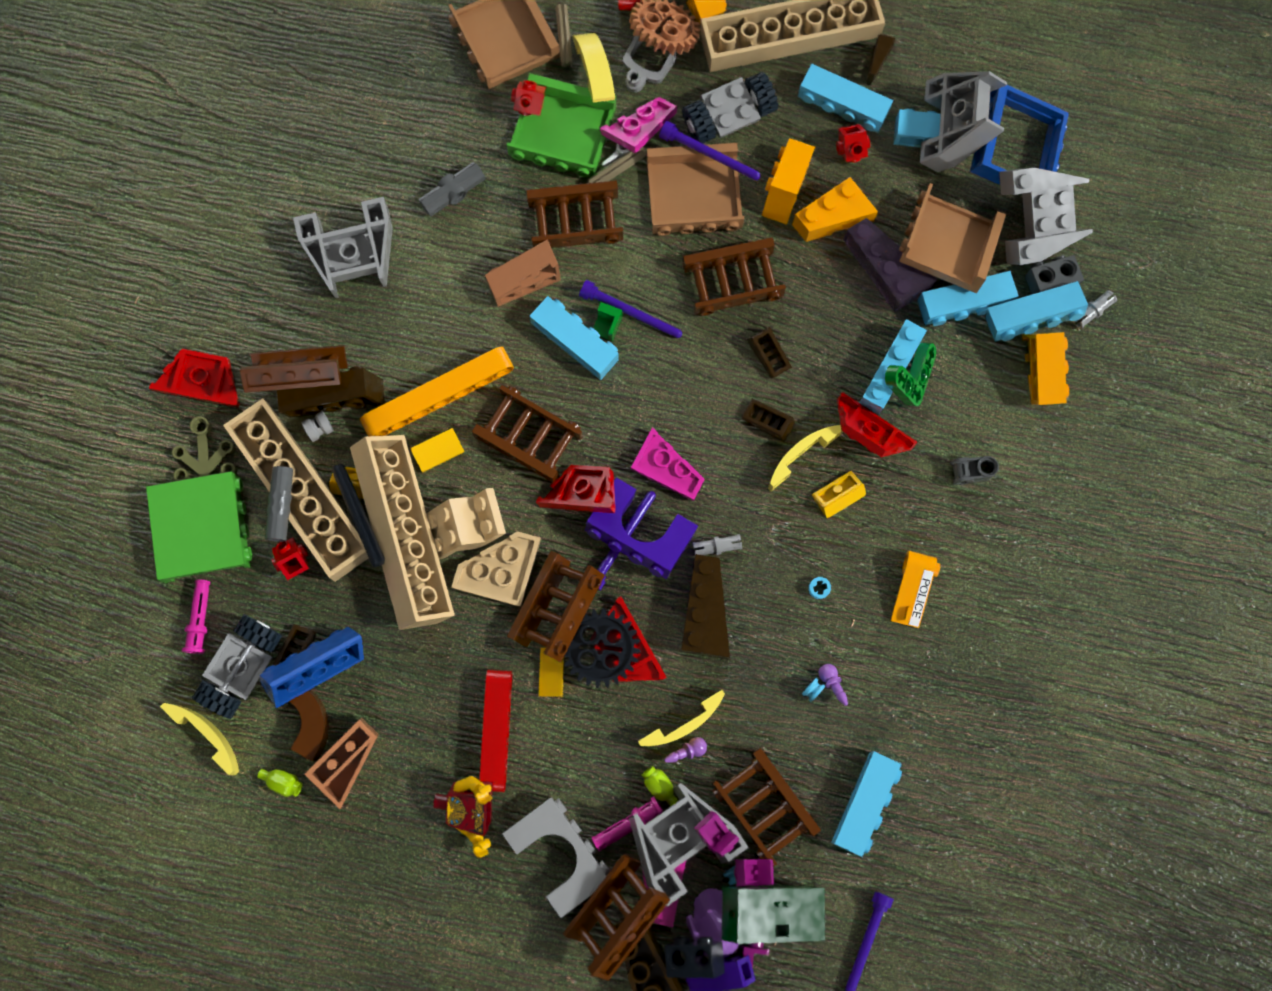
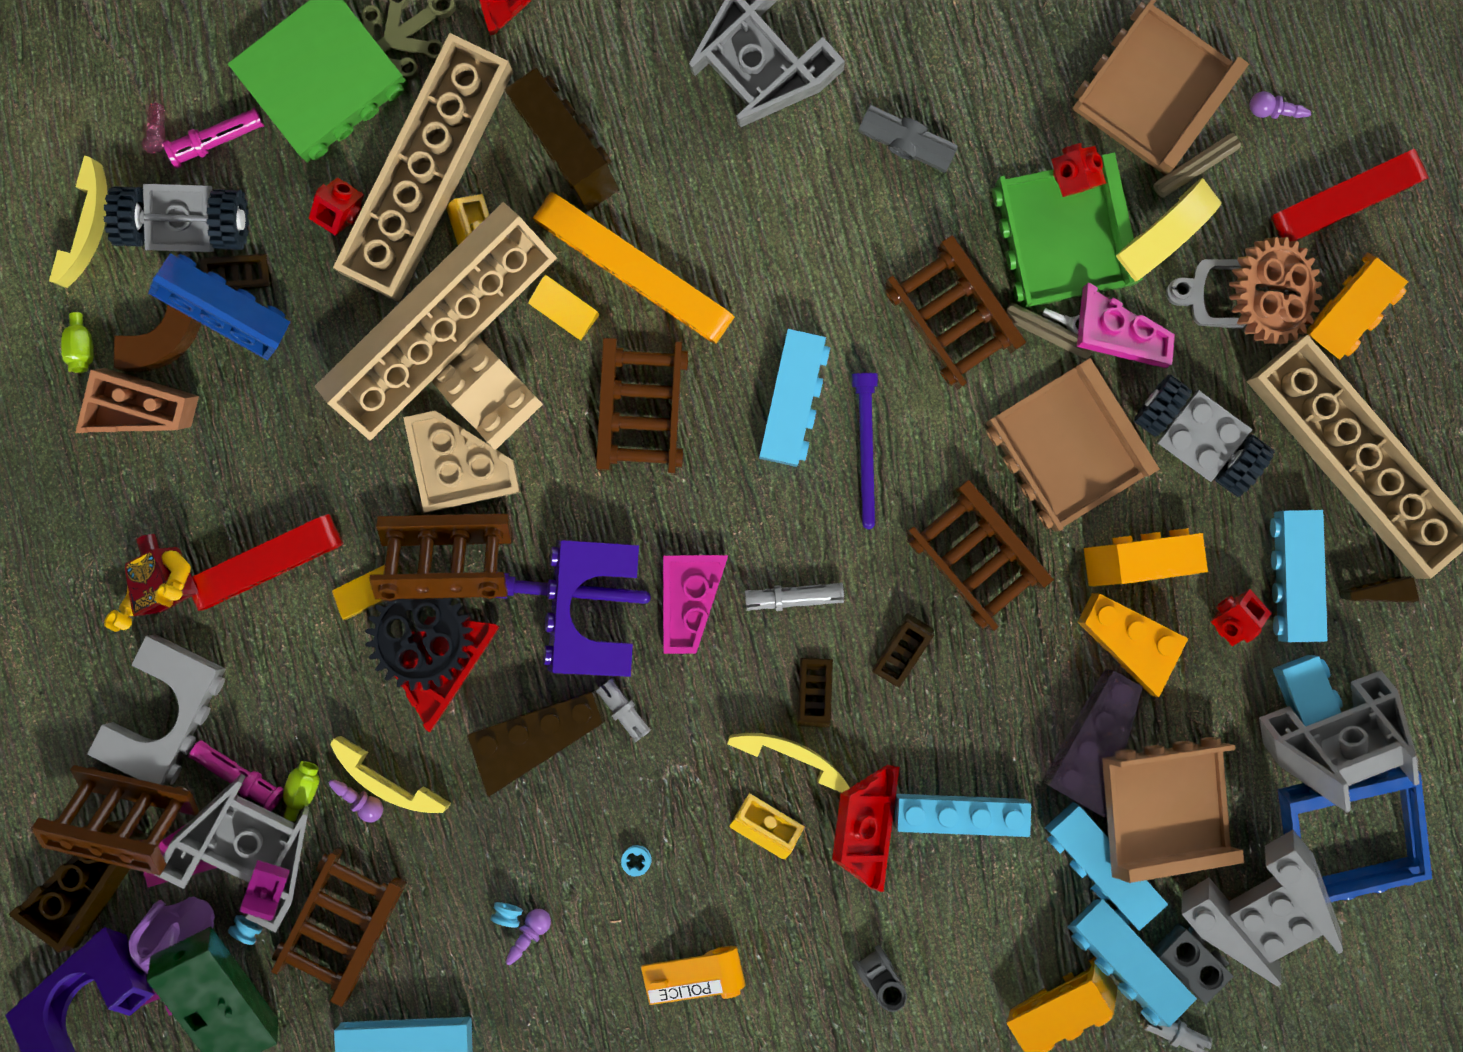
camera: 65 degrees right, 10 degrees up
reddish brown fence [240,345,348,393] -> none
dark grey axle [265,466,293,542] -> none
light grey wheel [301,411,334,442] -> none
black axle [332,463,385,567] -> none
nougat wedge [485,240,561,307] -> none
red wing [536,465,616,513] -> none
green panel [593,302,623,342] -> none
dark purple piece [659,121,760,180] -> none
black brick [665,936,725,978] -> none
magenta bracket [734,859,774,886] -> none
green beam [885,342,936,406] -> none
none -> clear pink arm [142,103,166,154]
none -> light grey pin [745,583,844,611]

